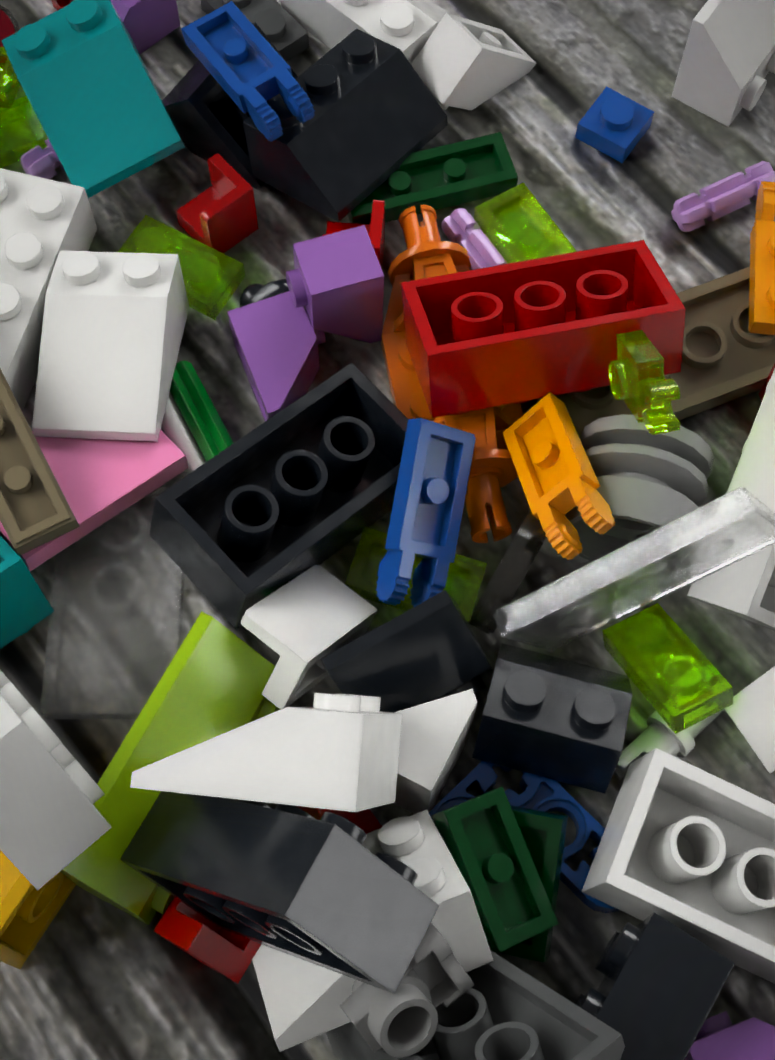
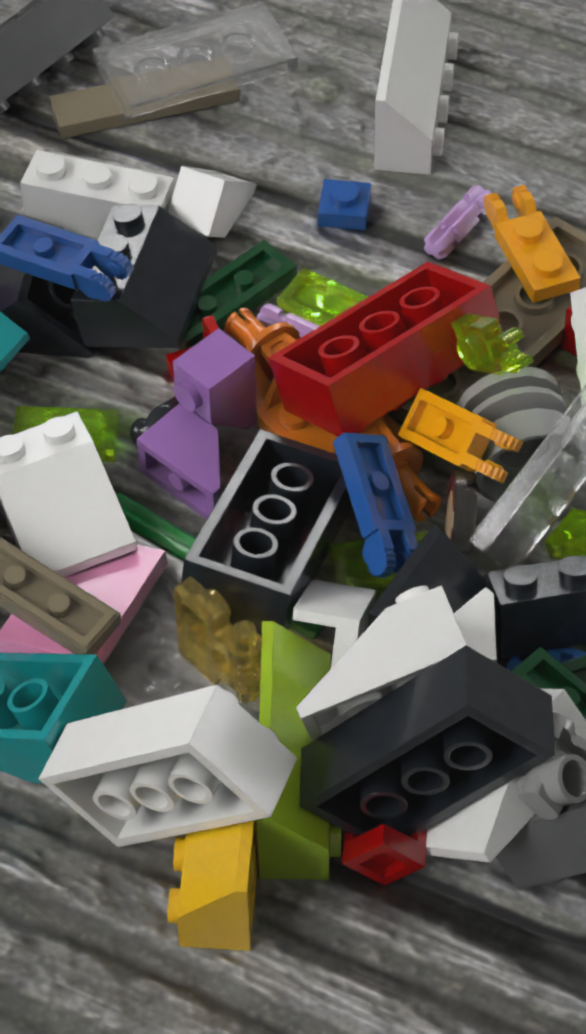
camera: 25 degrees left, 15 degrees down
red panel [176,153,259,260] -> none
none -> clear yellow plate [174,576,262,703]

